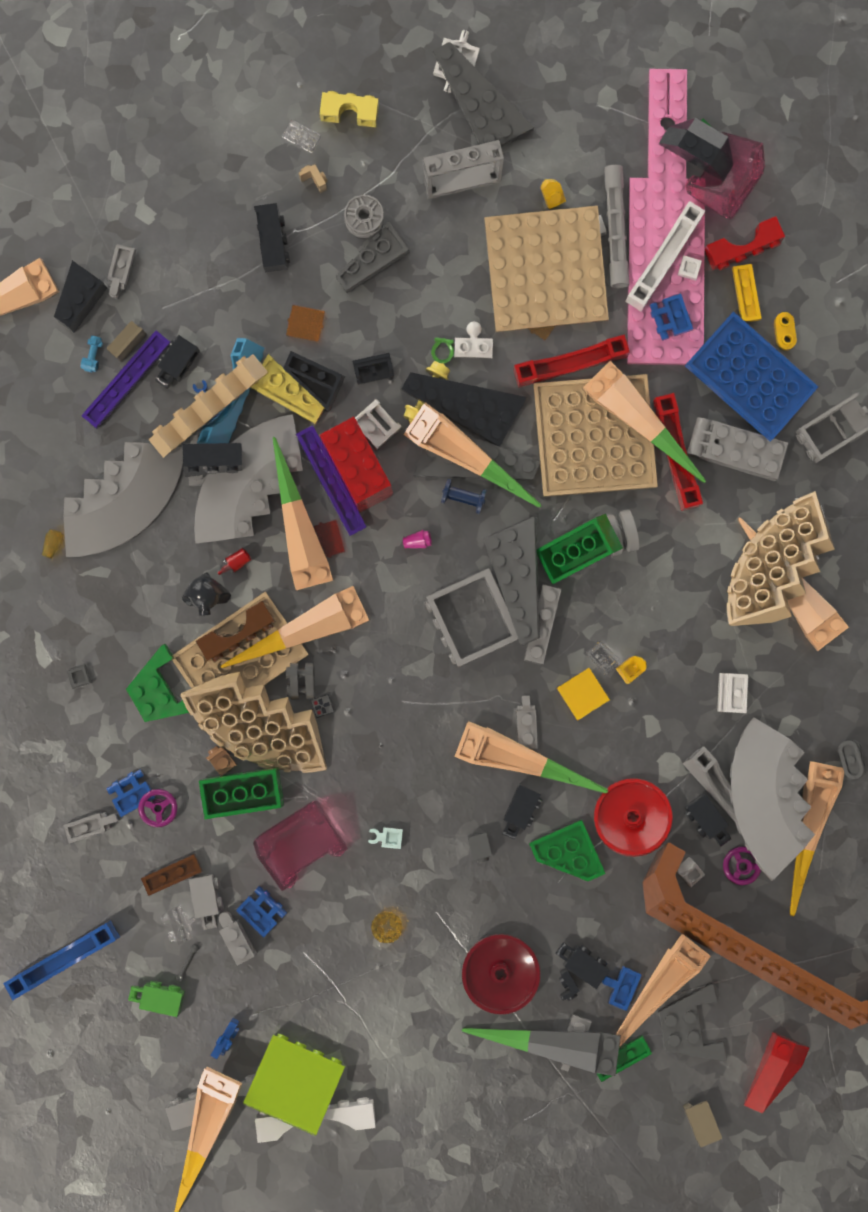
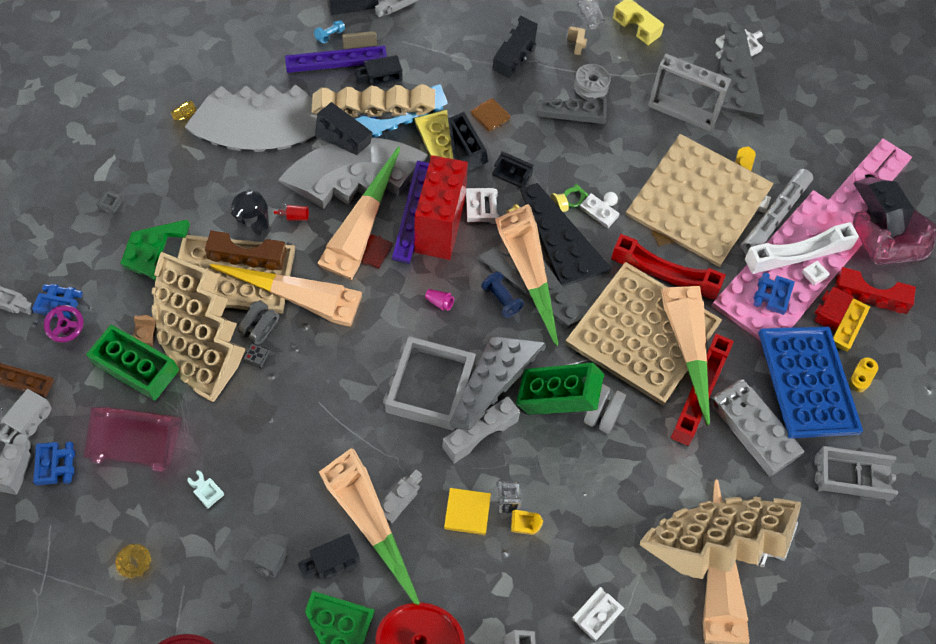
camera: 35 degrees right, 25 degrees down
none -> red brick [814,286,854,331]

